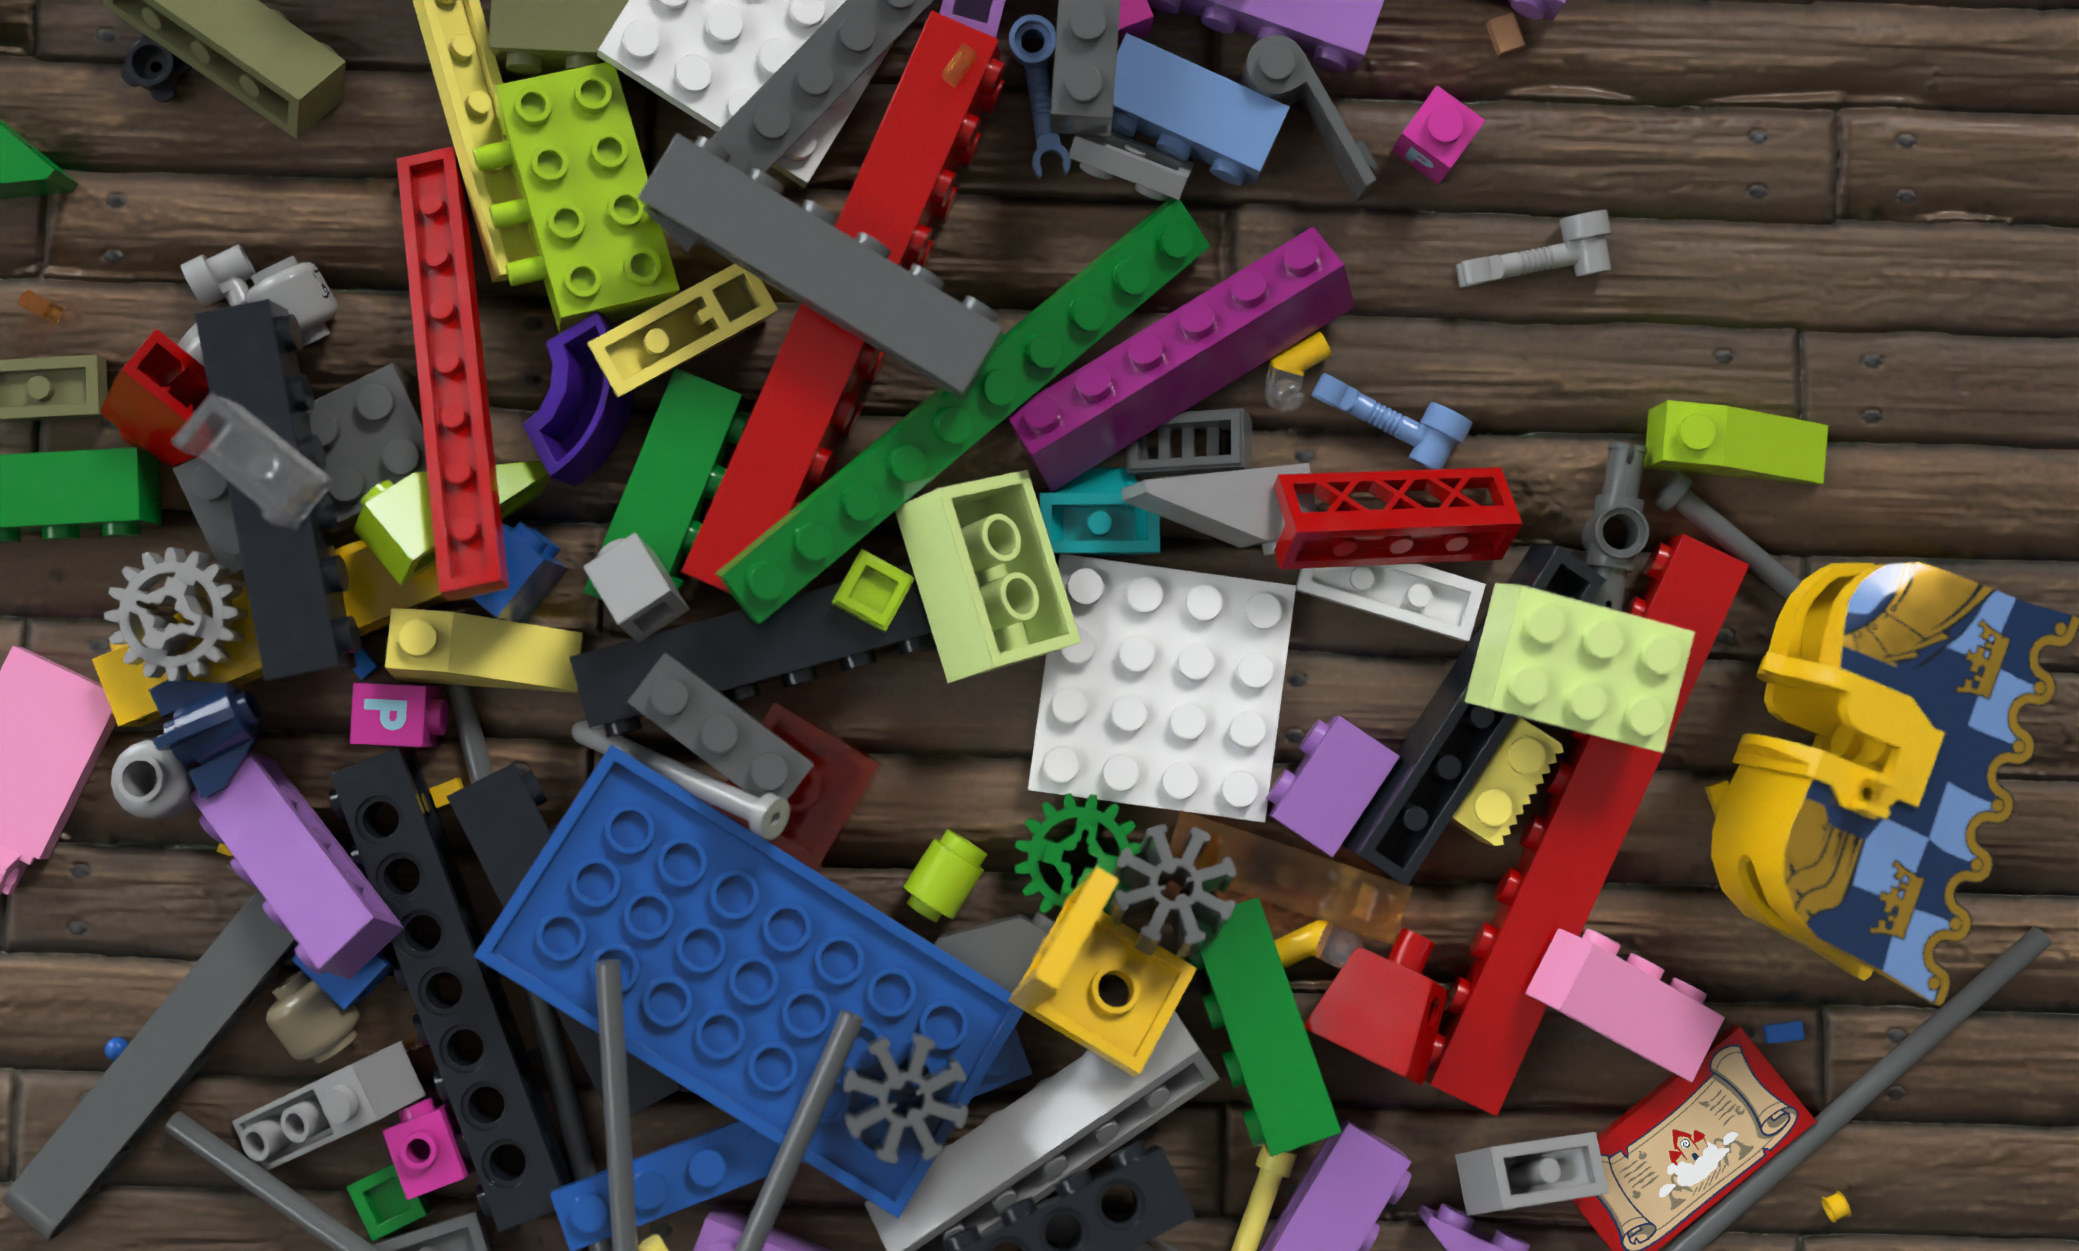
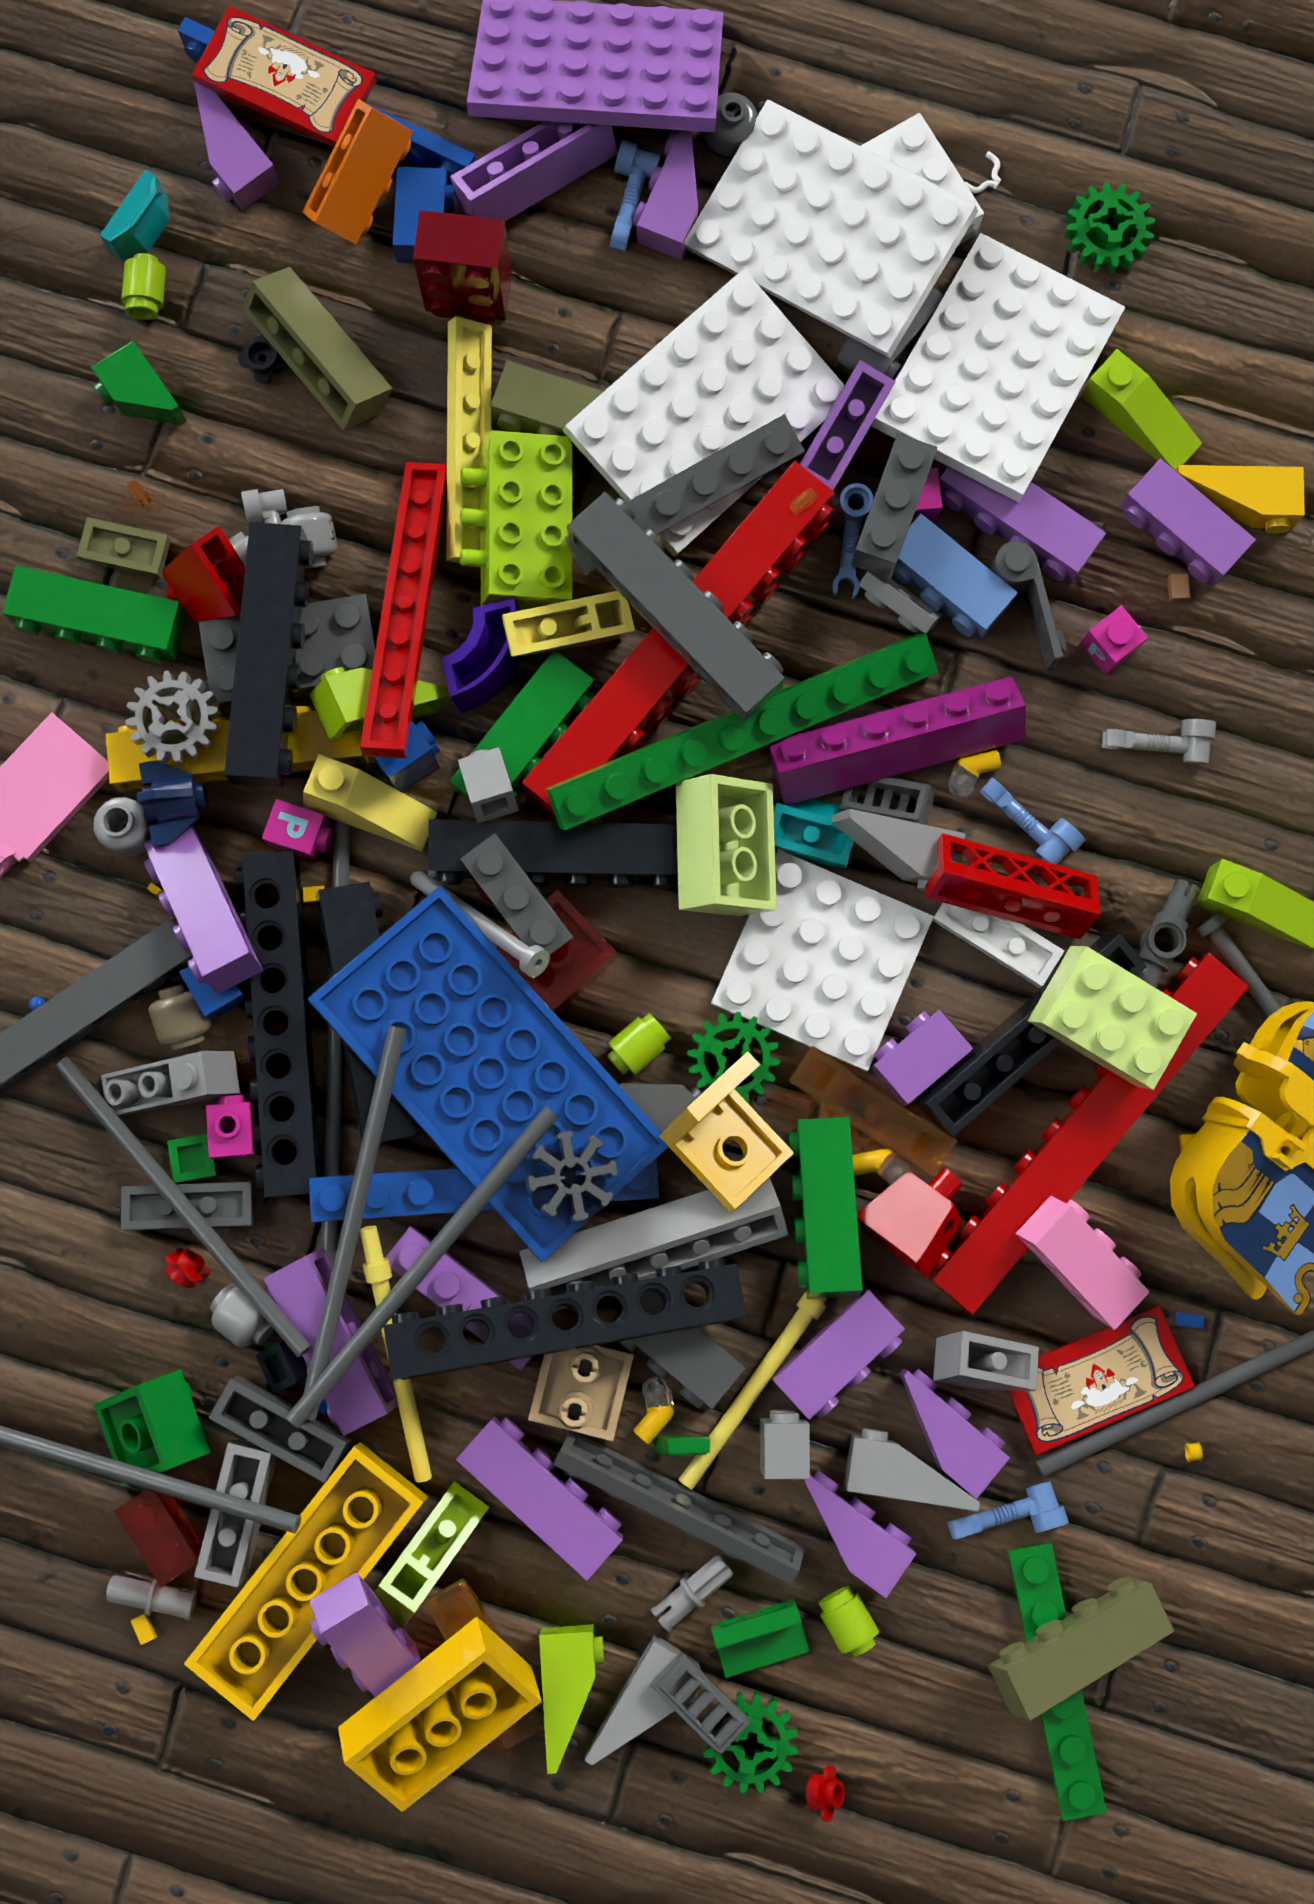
camera: 15 degrees right, 5 degrees down
clear panel [172,393,334,530] -> none
blue piece [352,644,381,681] -> none
lime tile [832,549,915,633] -> none
dark grey gear [1109,824,1236,958] -> none
light yellow brick [1450,716,1563,846] -> none

